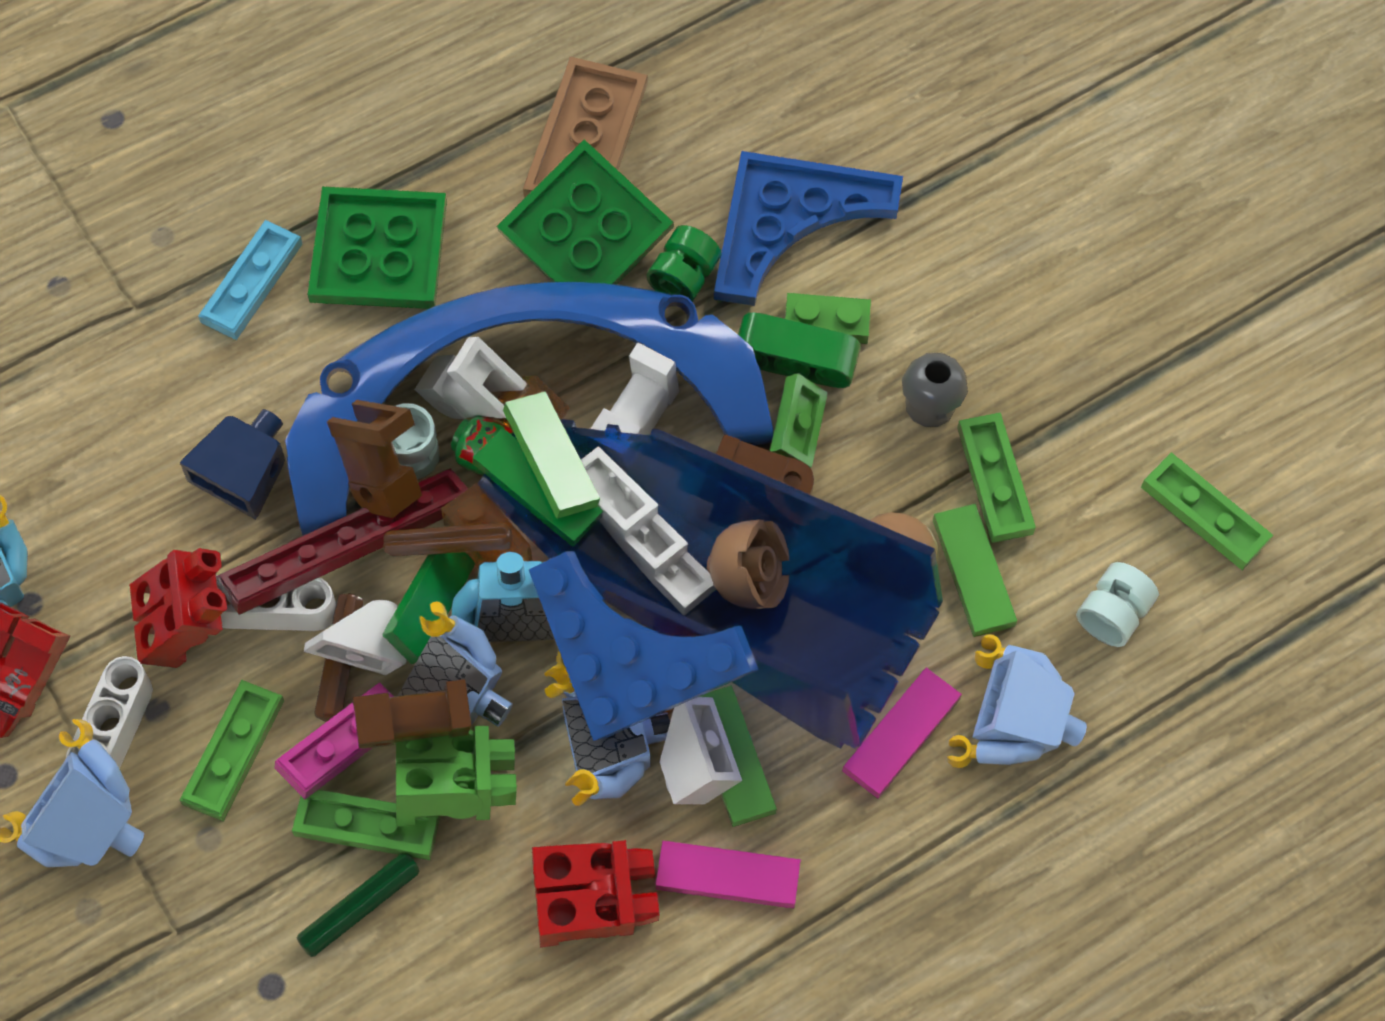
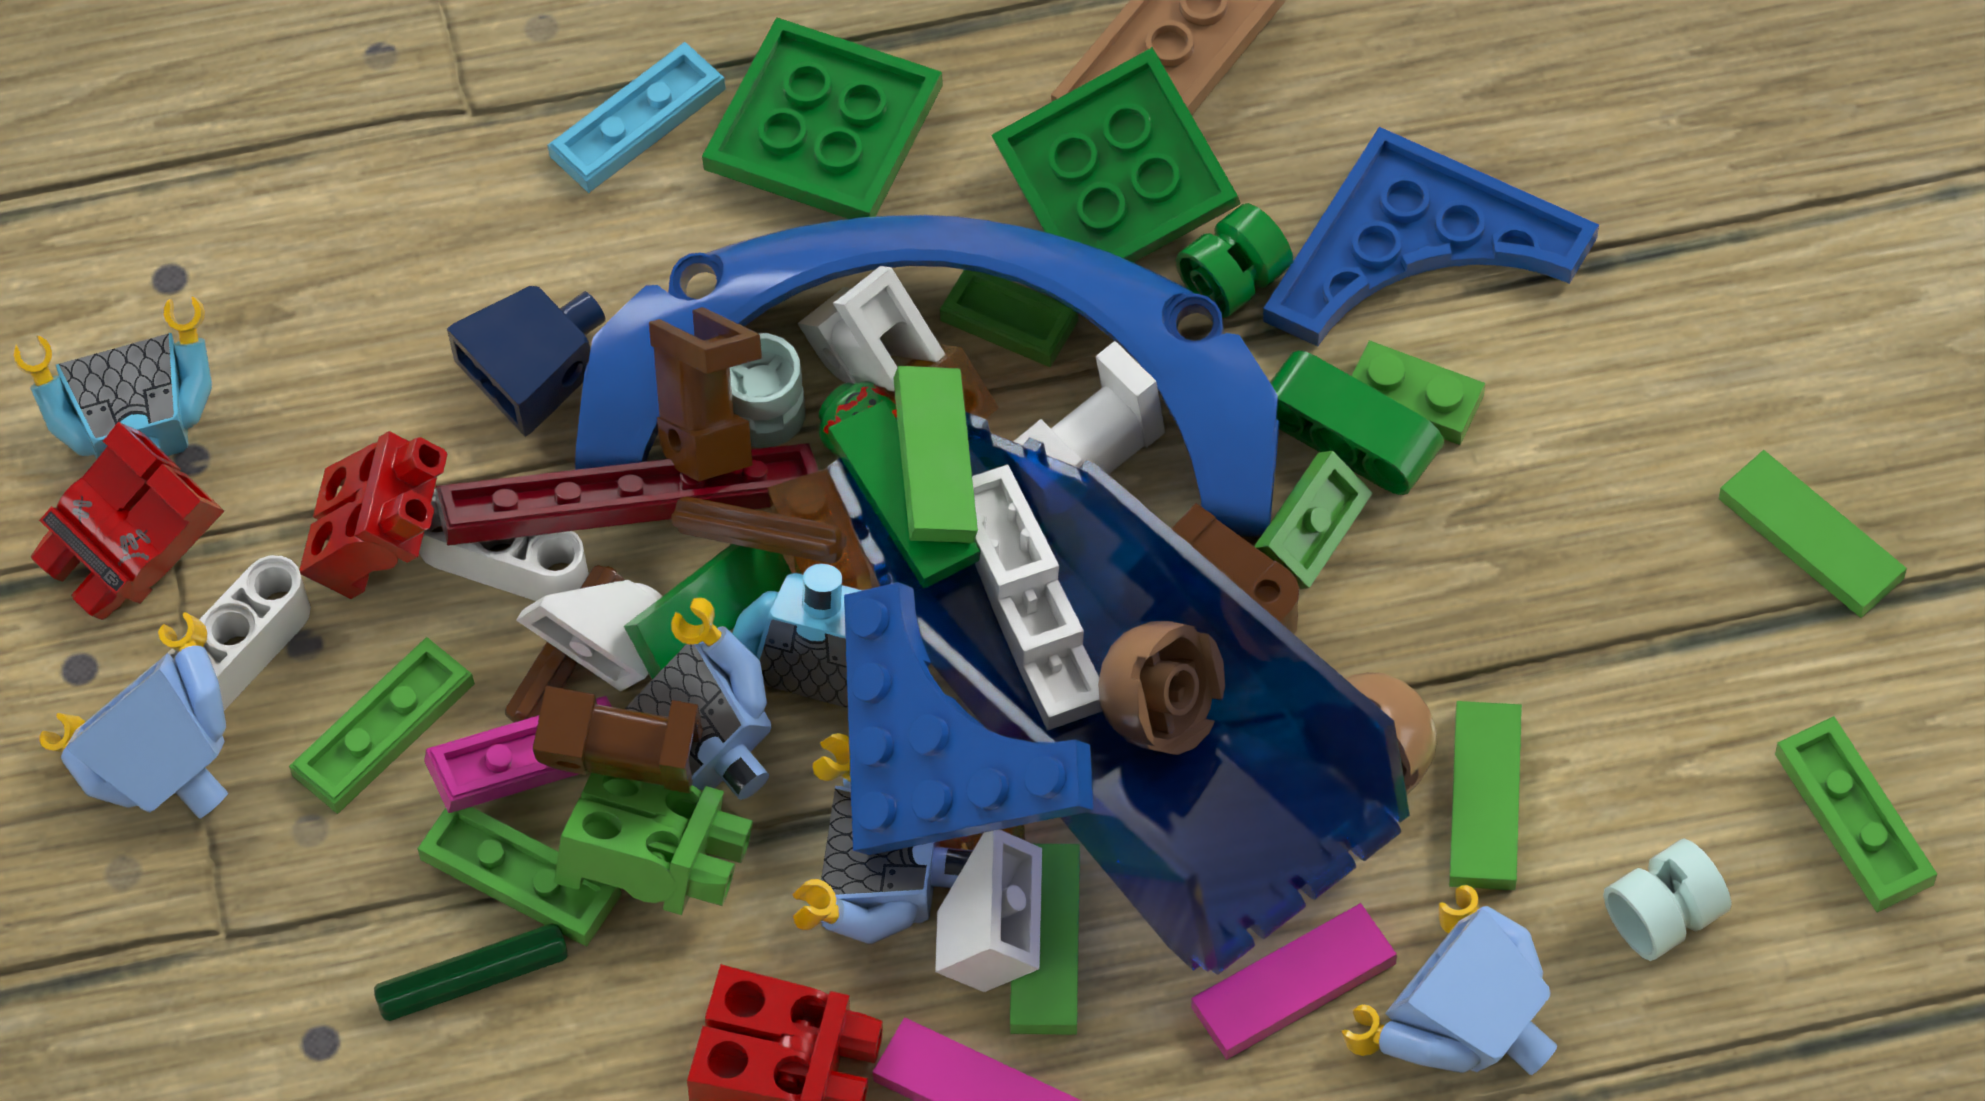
camera: 25 degrees right, 5 degrees down
dark grey piece [902,353,968,427] -> none
bright green plate [957,412,1036,543] -> none
none -> bright green tile [940,270,1079,368]
none -> bright green tile [1718,450,1907,618]

